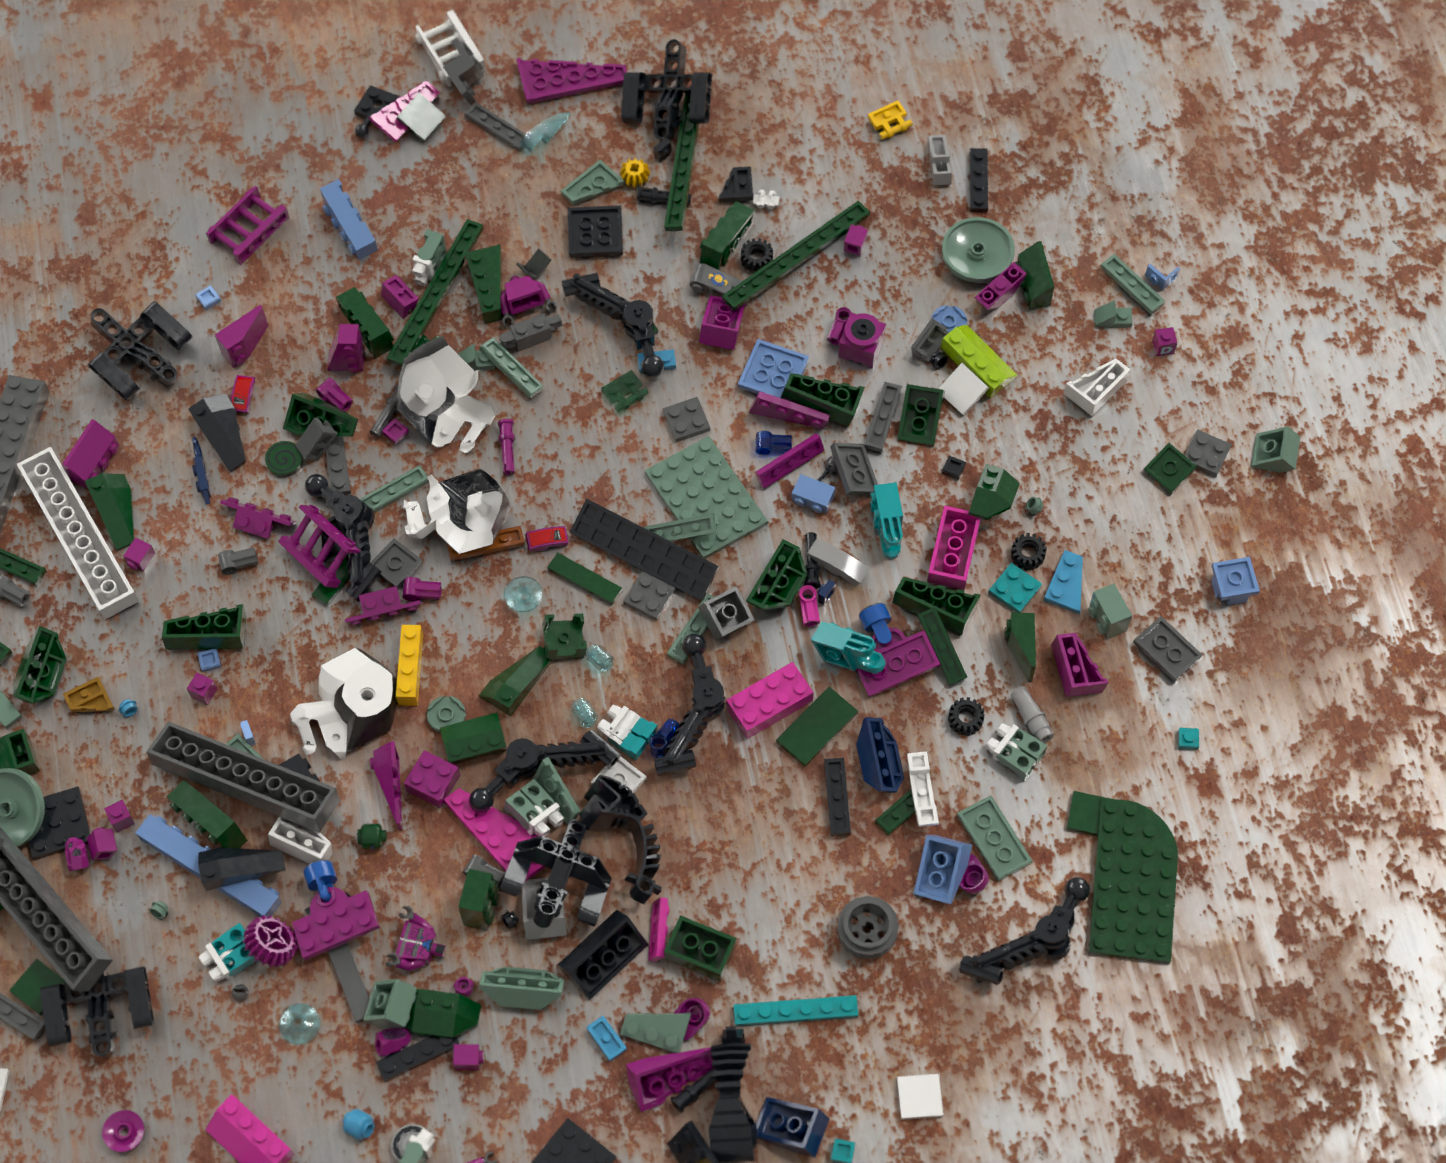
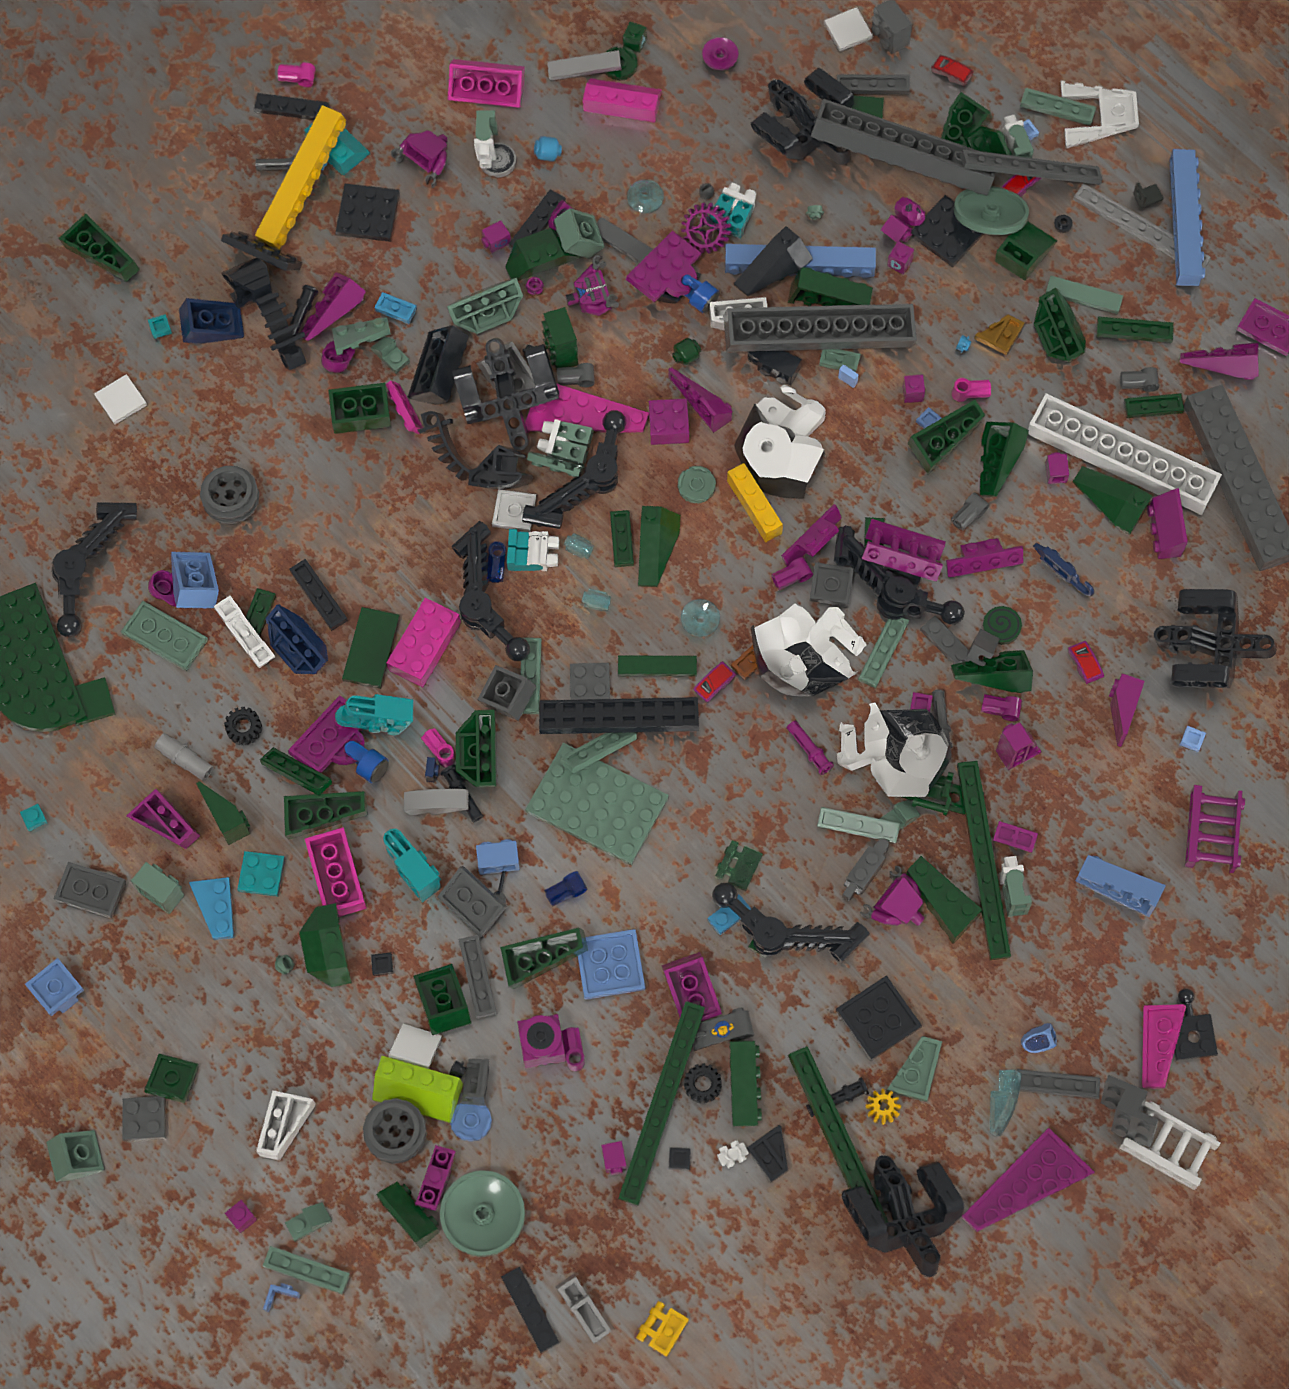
camera: 150 degrees right, 5 degrees up
black wedge [188,394,246,472] -> none
dark green wedge [336,287,394,359] -> none
tile [396,93,446,142] -> none
dark green slope [440,712,507,765] -> none
pearl dark grey bracket [516,249,552,279] -> none
dark green panel [542,613,587,660] -> none
black plate [653,138,672,162] -> none
dark grey plate [663,397,710,442] -> none
teal plate [734,995,859,1026] -> none
magenta wing [749,391,830,429] -> none
magenta plate [756,433,824,489] -> none
sand green hips [986,723,1047,781] -> none
black tyre [1011,533,1047,570] -> none
none -> dark grey wheel [363,1099,427,1164]
none -> sand green slope [371,337,410,374]
none -> dark green tile [610,510,634,567]
none -> black tile [669,1147,690,1171]
none -> dark pink piece [951,378,991,402]
none -> dark green wedge [980,422,1029,497]
none -> medium blue rock [1021,1023,1057,1053]

